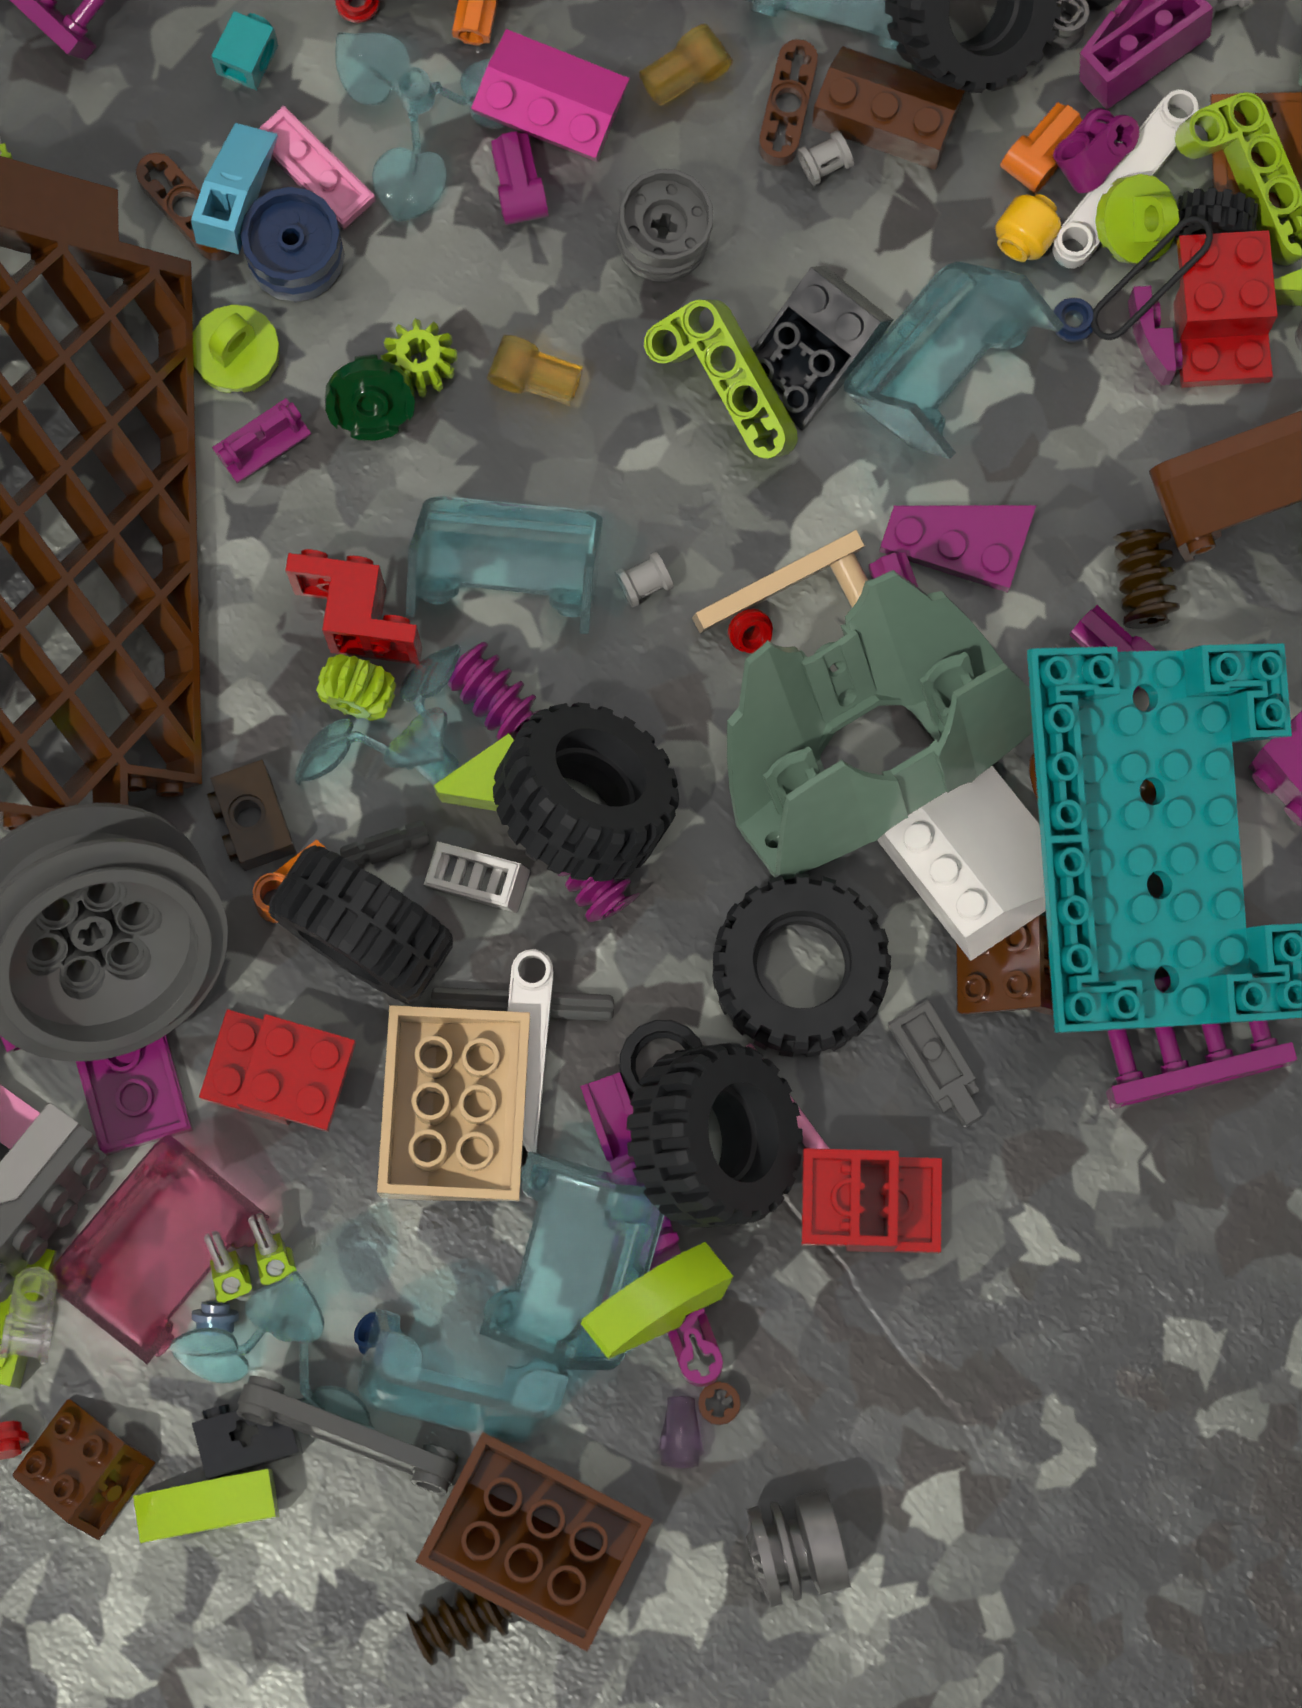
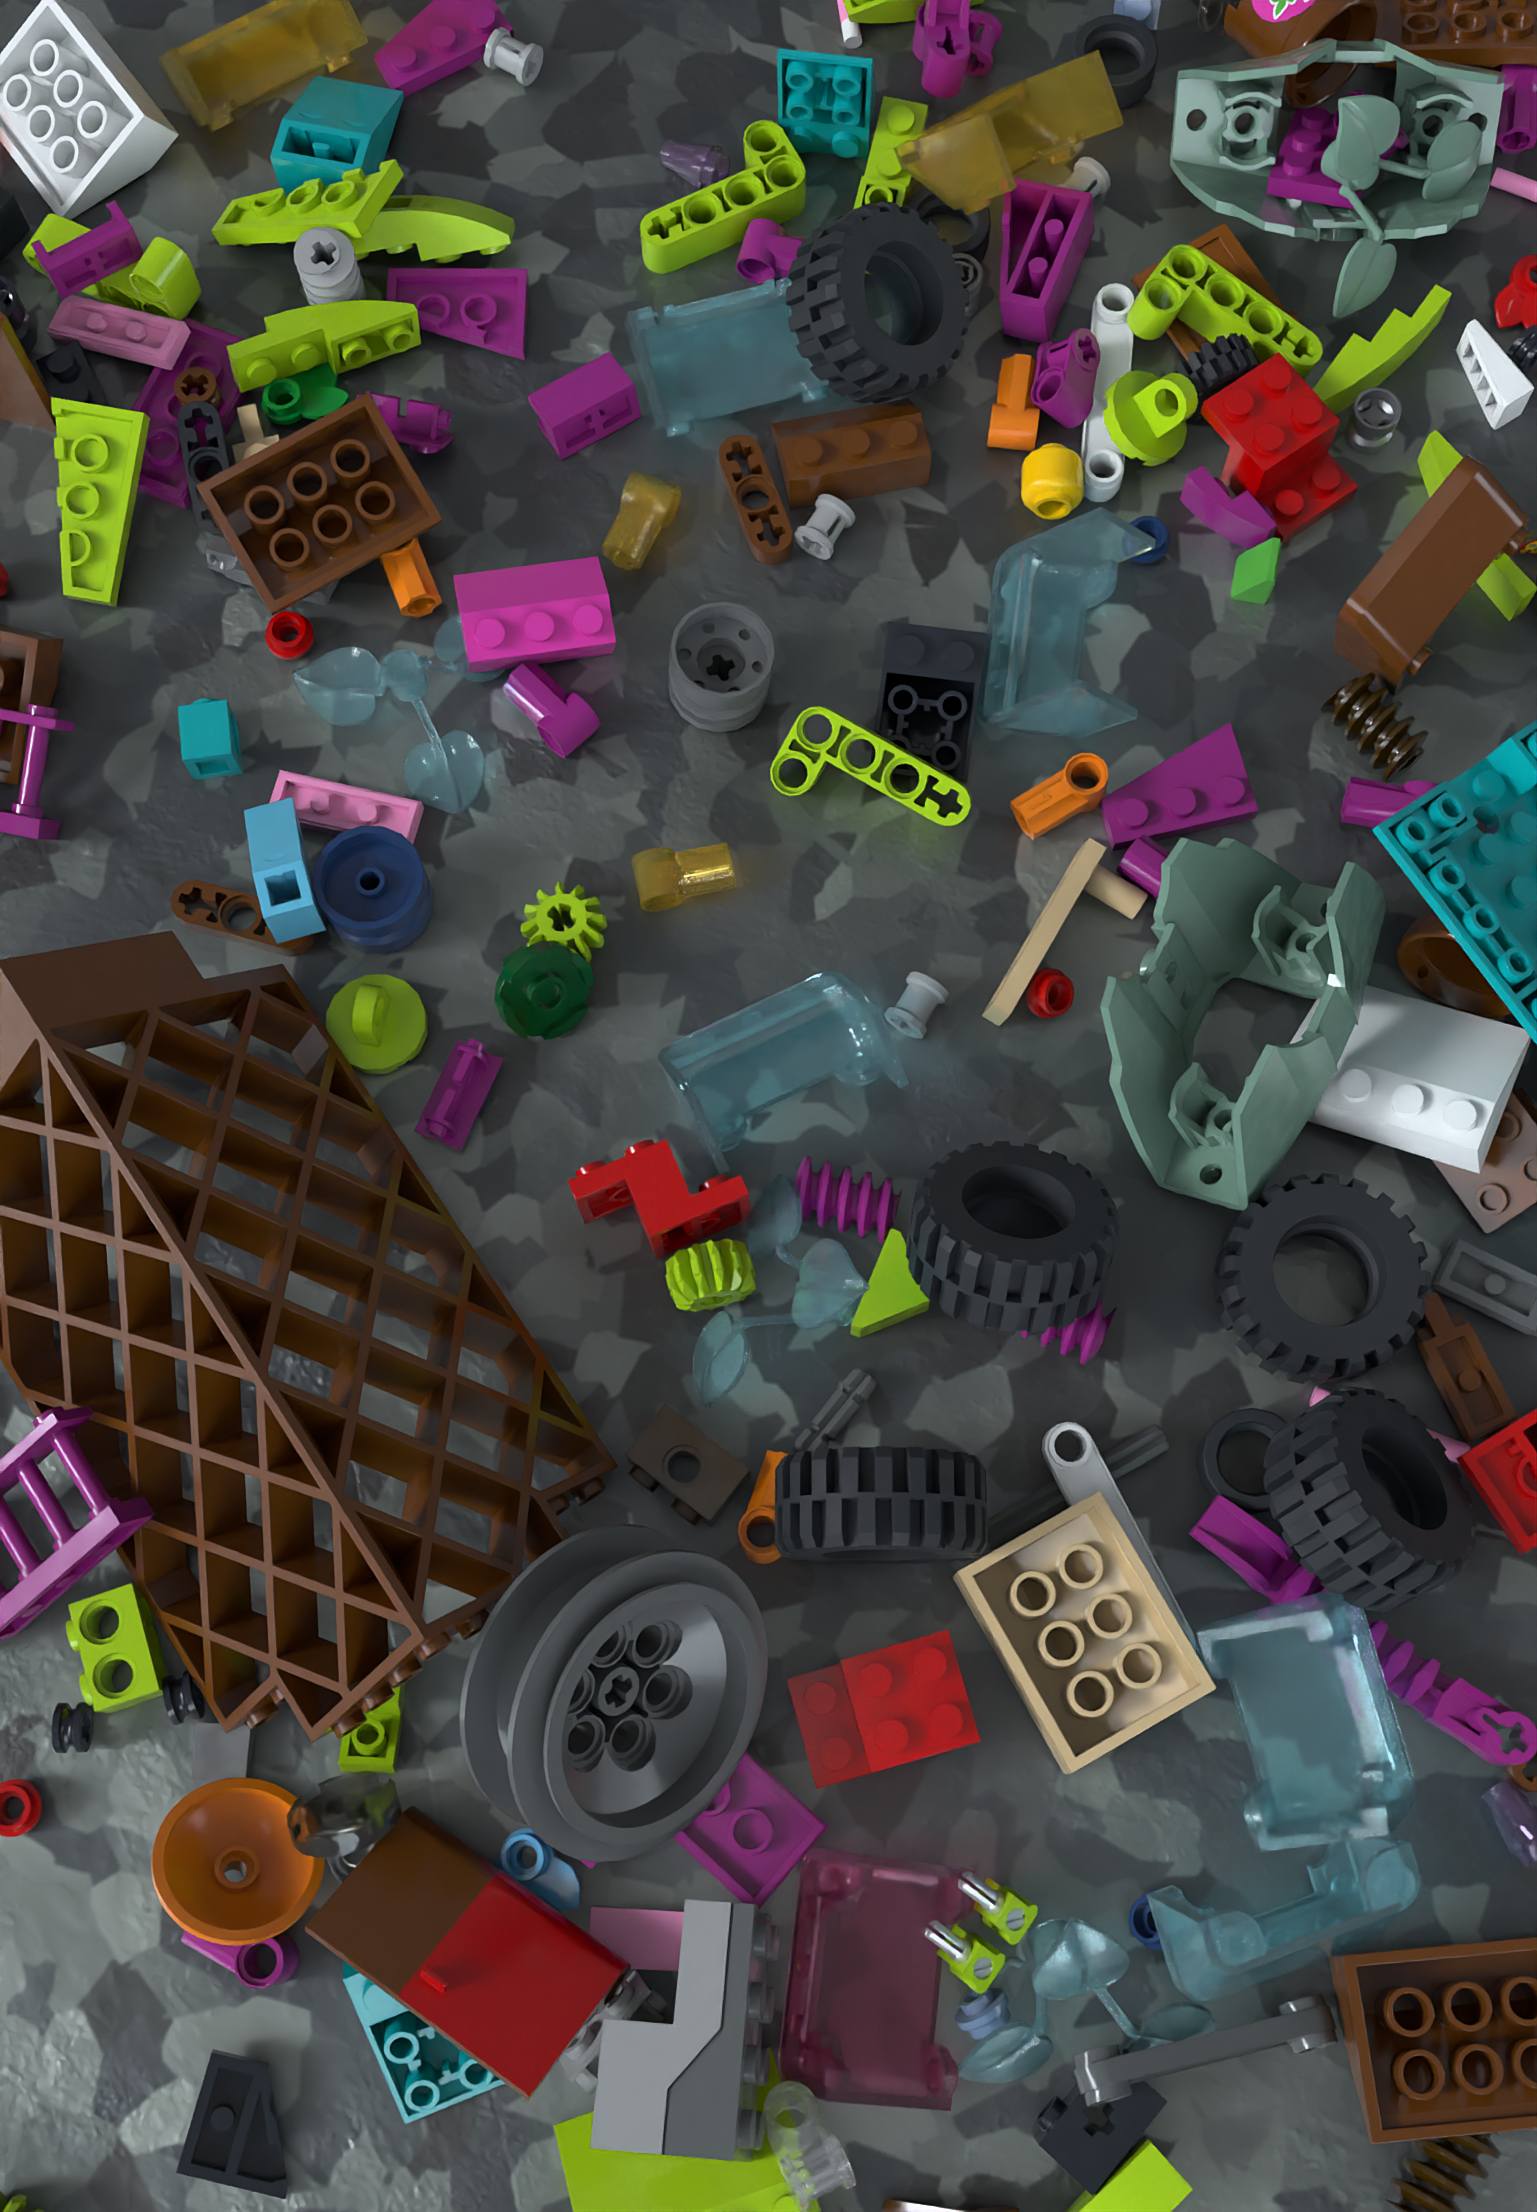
camera: 30 degrees left, 5 degrees down
white slope [424,841,530,913] -> none
lime slope [580,1242,733,1359] -> none
black piece [1091,216,1213,340] -> none
none -> orange piece [1010,753,1108,840]
none -> bright green slope [1231,537,1282,605]
none -> reddish brown hinge [1413,1291,1518,1443]

